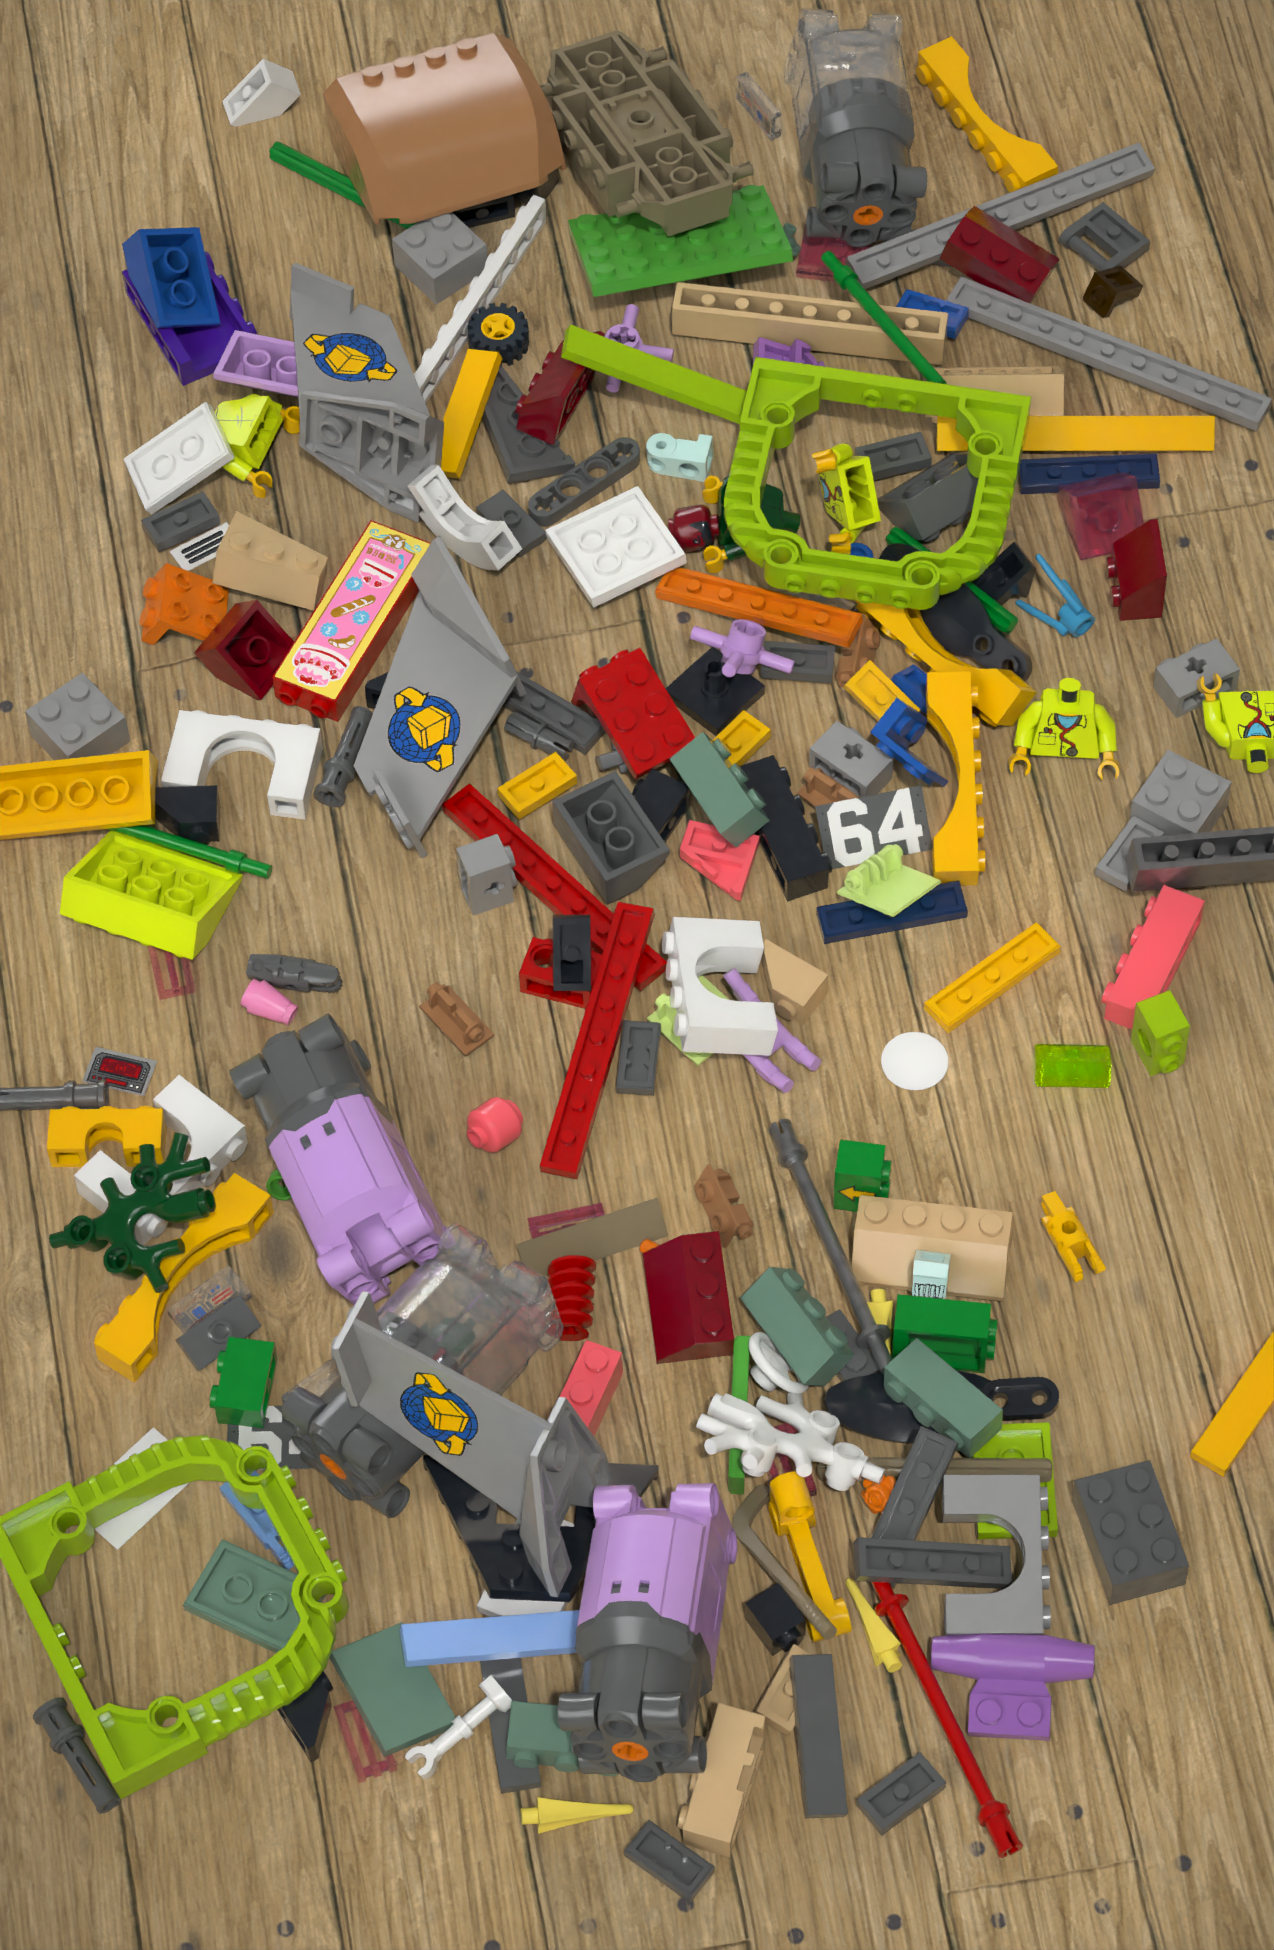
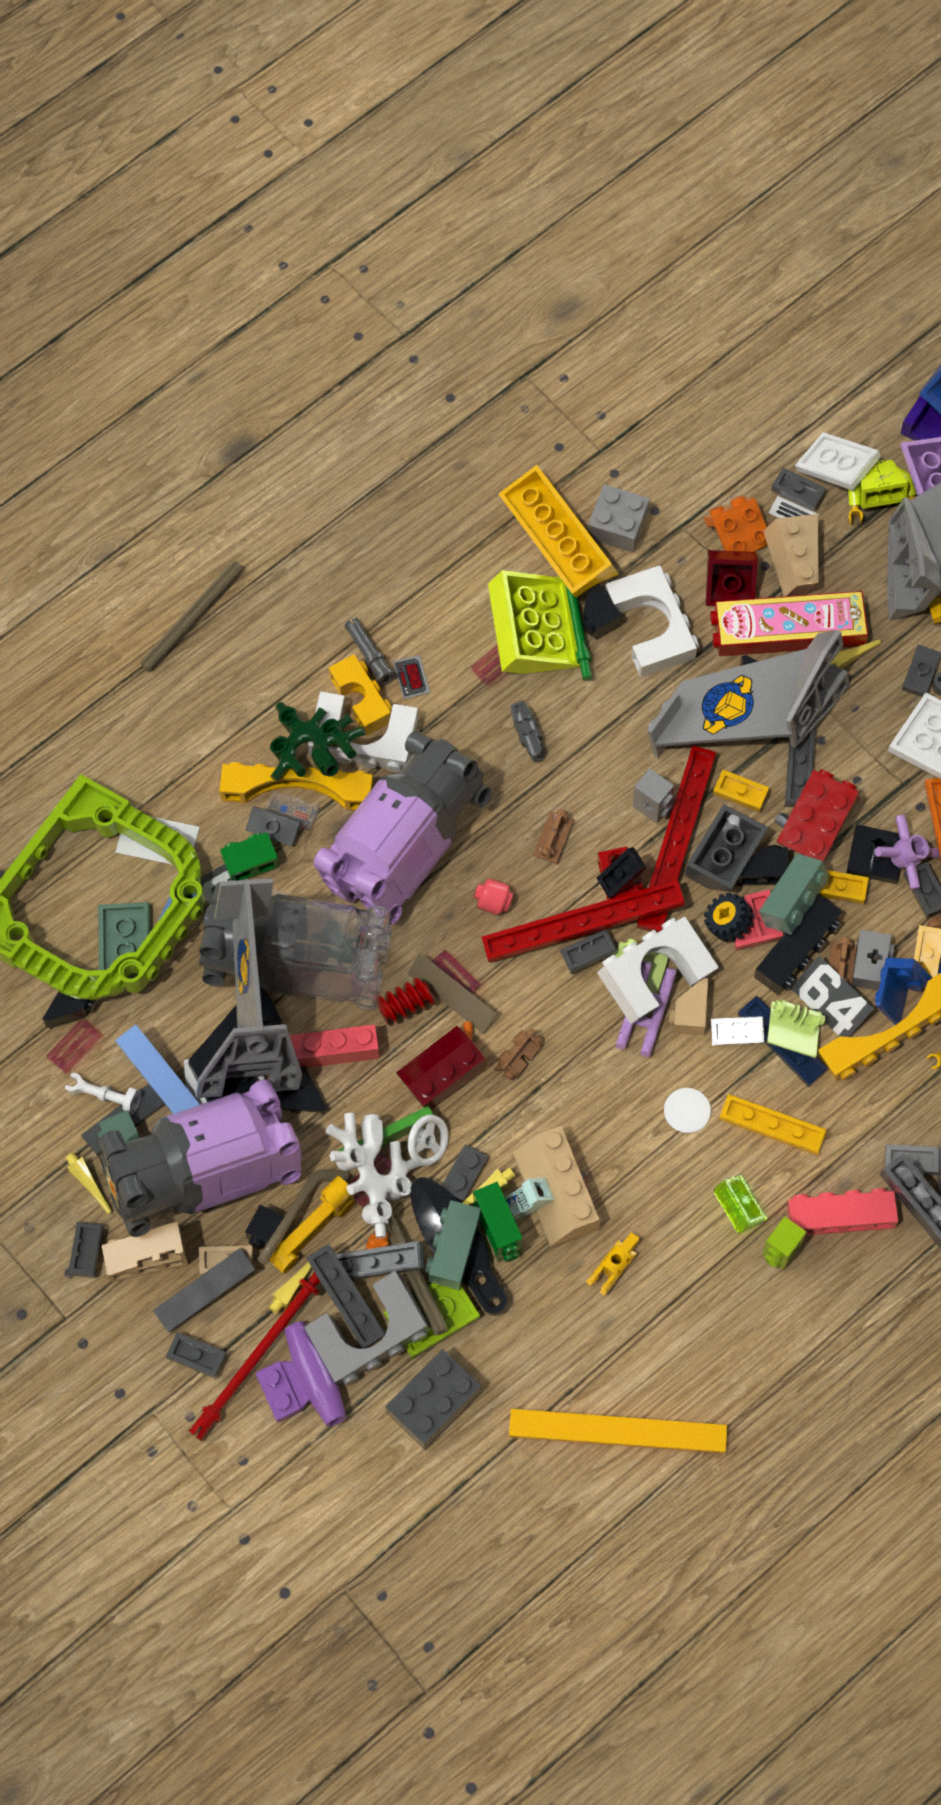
camera: 60 degrees right, 10 degrees up
bright pink cone [240,979,298,1026] -> none
dark grey pin [313,706,373,807] -> none
sand green tile [330,1622,455,1757] -> none
white arch [408,465,522,571] -> none
dark grey axle [504,712,575,761] -> none
sand green brick [740,1267,855,1387] -> none
flat silver bar [768,1119,893,1374] -> none
green brick [834,1139,892,1212] -> none
none -> black wheel [704,893,754,942]
none -> plate [711,1017,765,1045]

